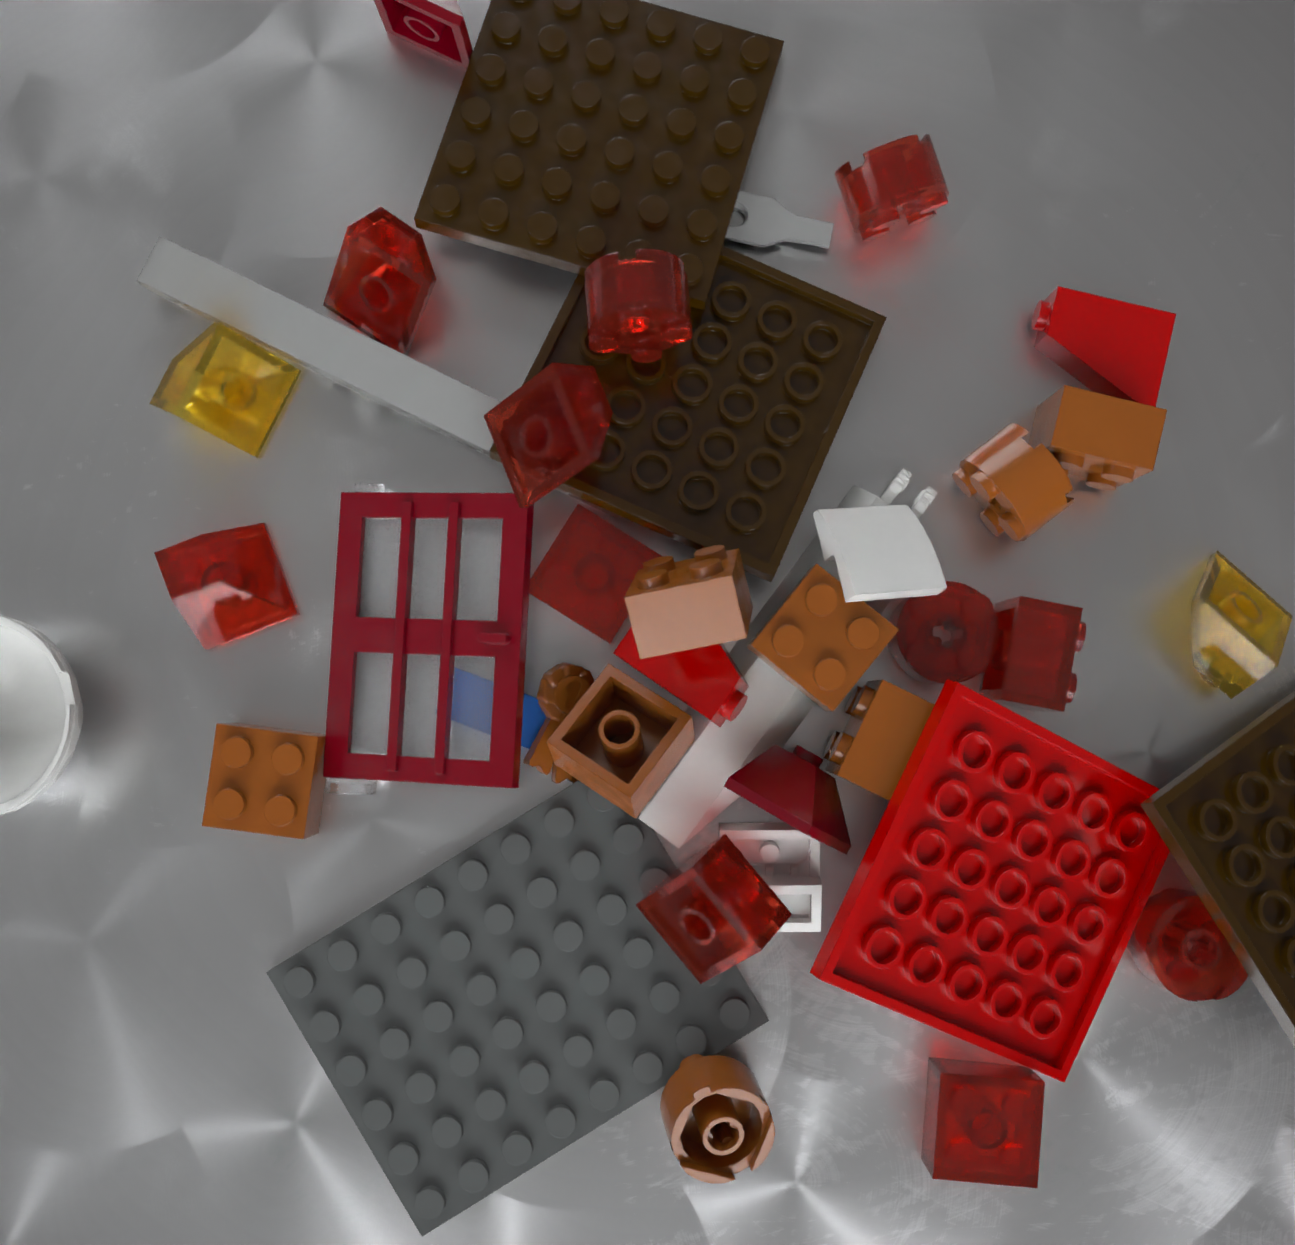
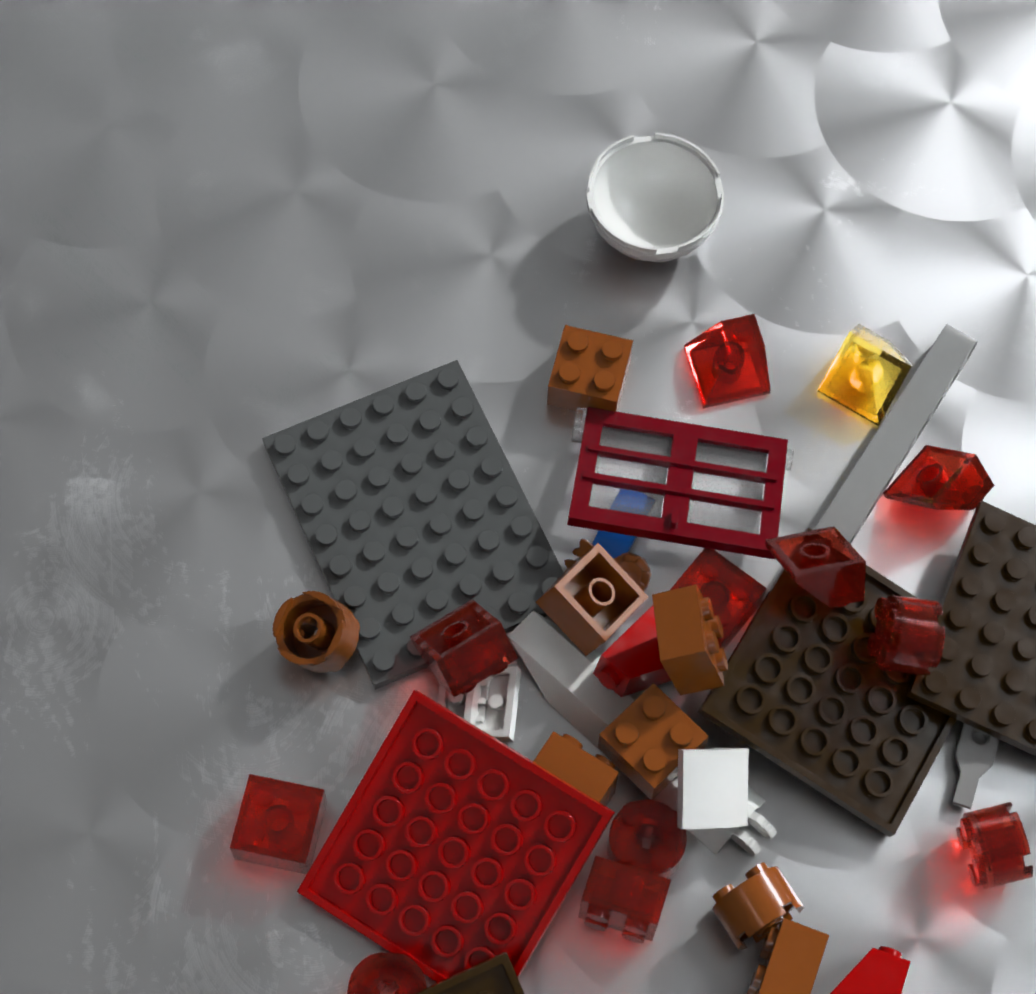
camera: 90 degrees right, 20 degrees down
dark red slope [724,744,852,855] -> none

